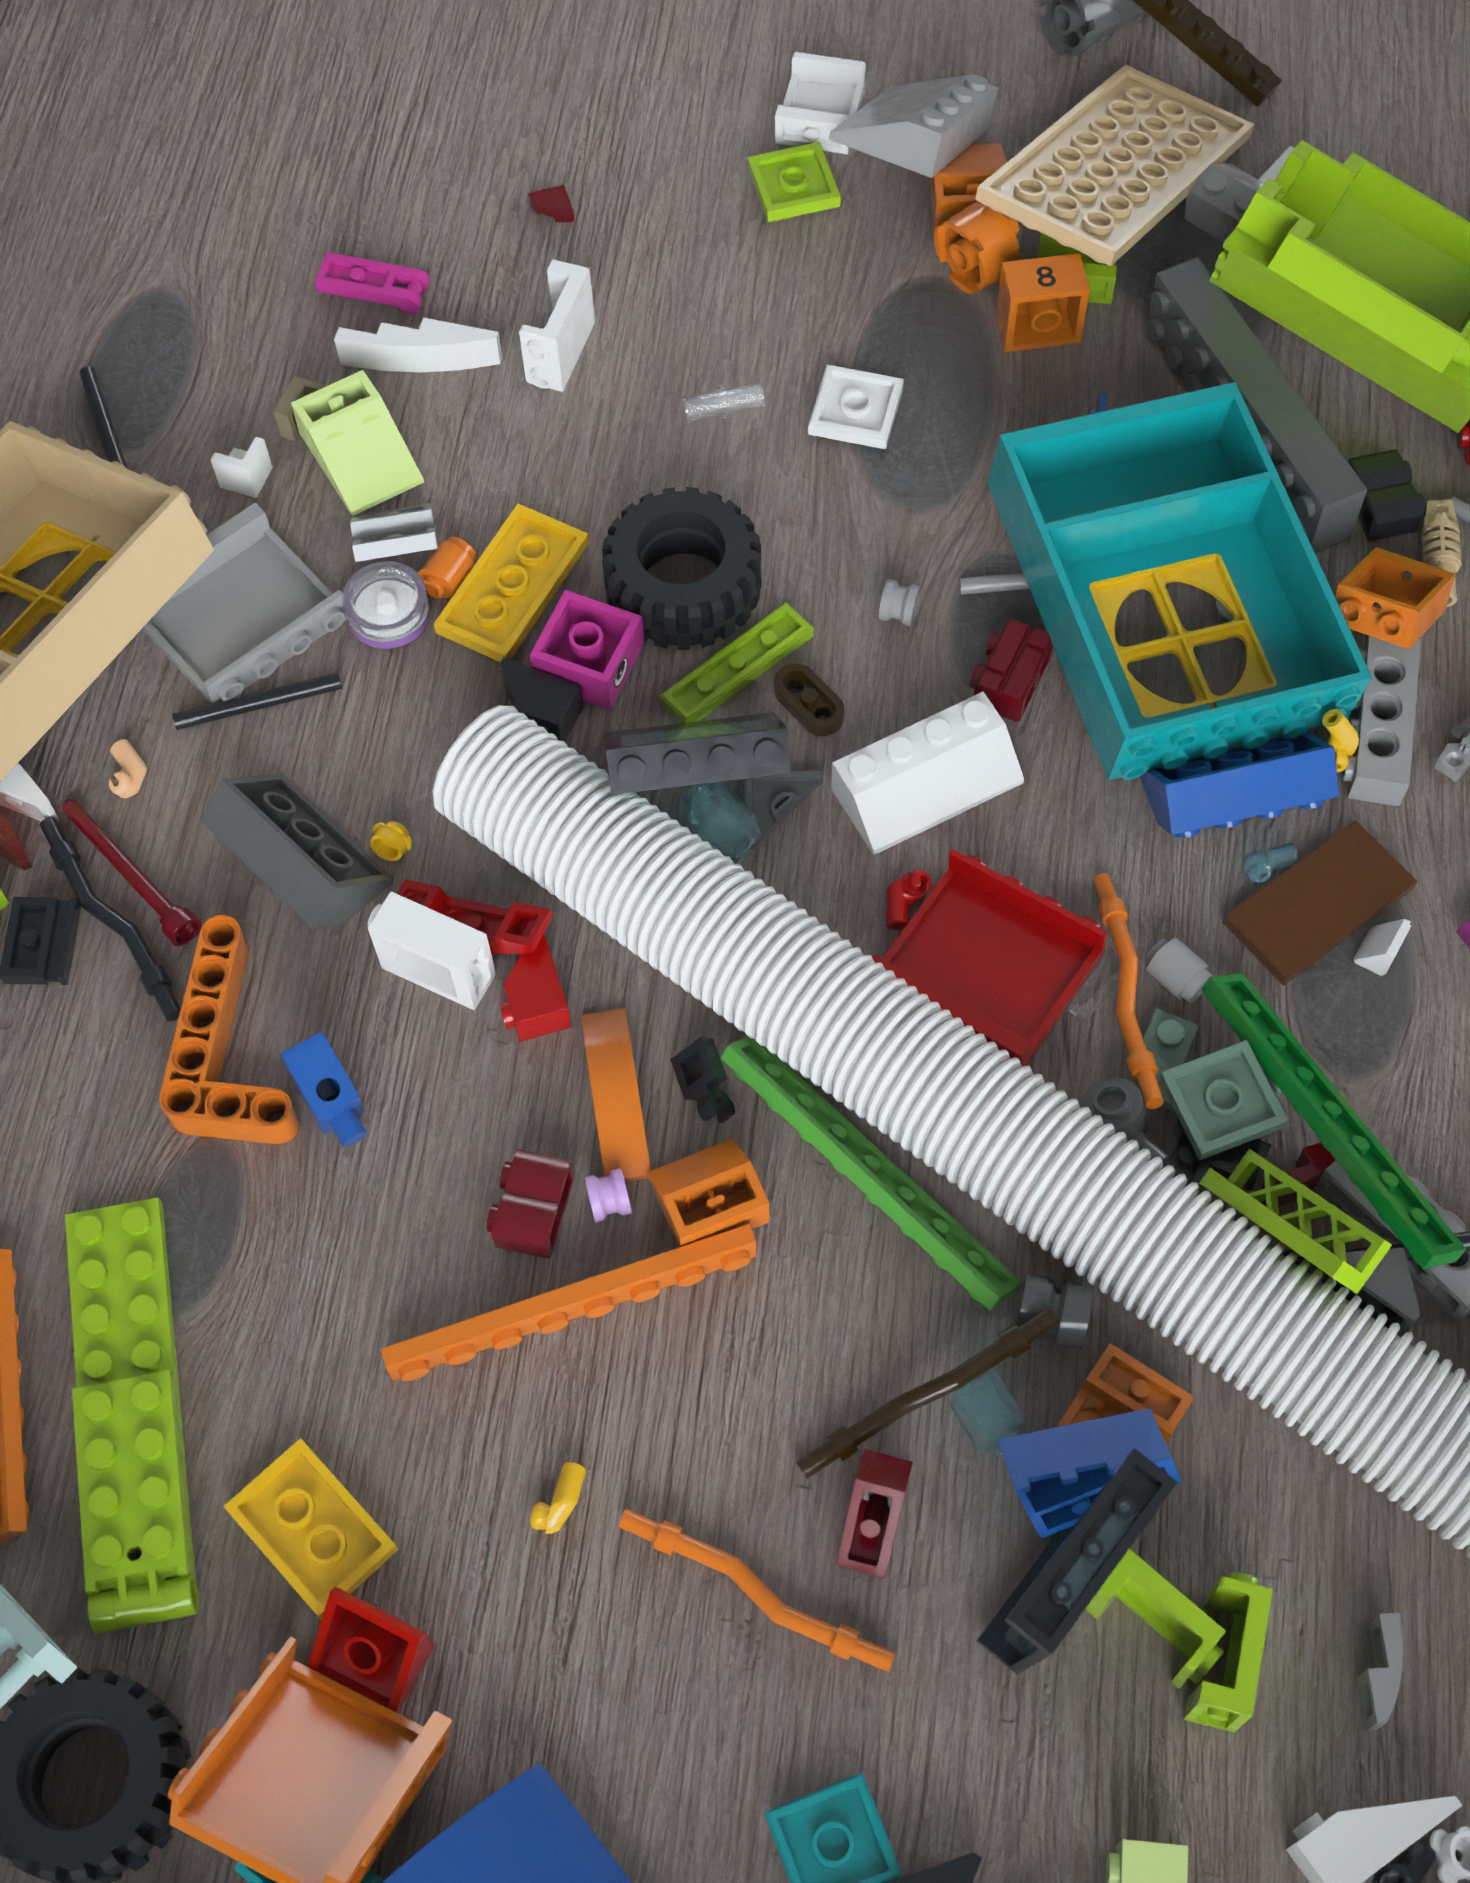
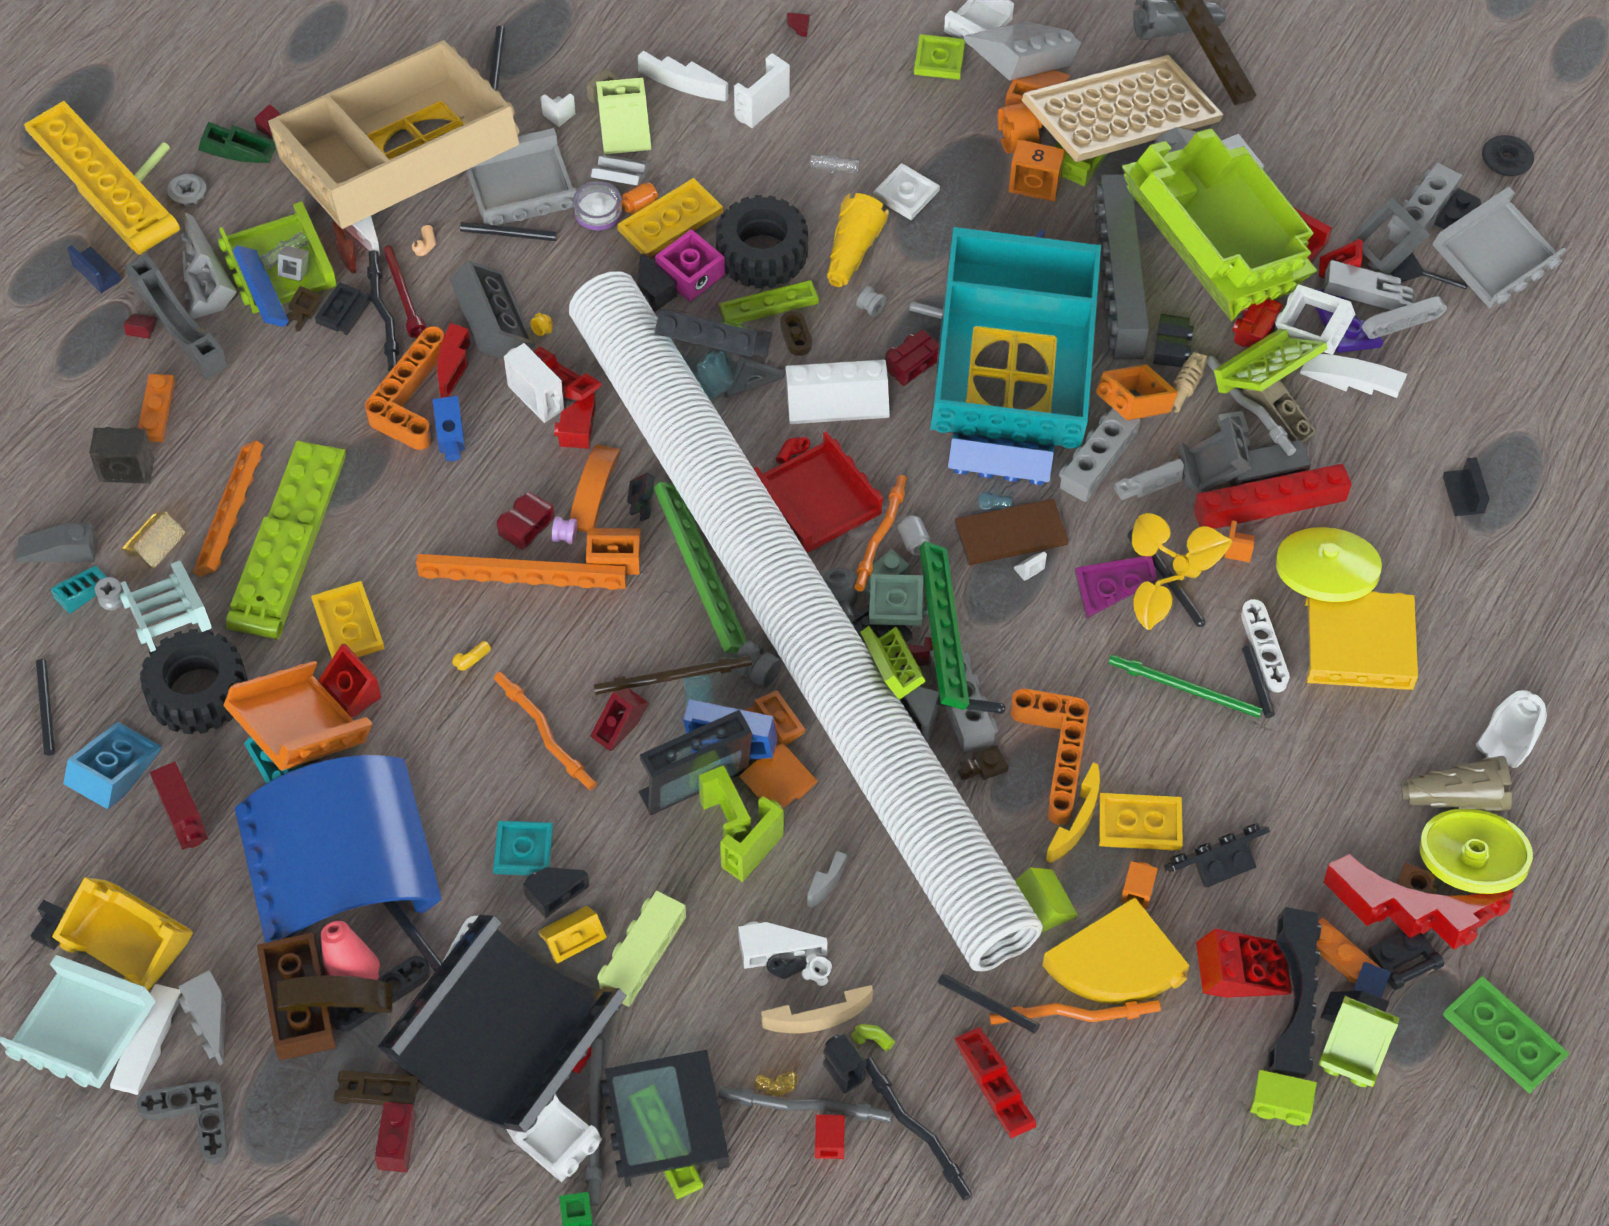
camera: 20 degrees right, 5 degrees down
dark pink plate [315,252,430,314] -> none
yellow arm [1322,709,1359,772] -> none
none -> red slope [437,323,471,398]
none -> orange slope [739,743,818,809]
none -> yellow cone [827,193,889,287]

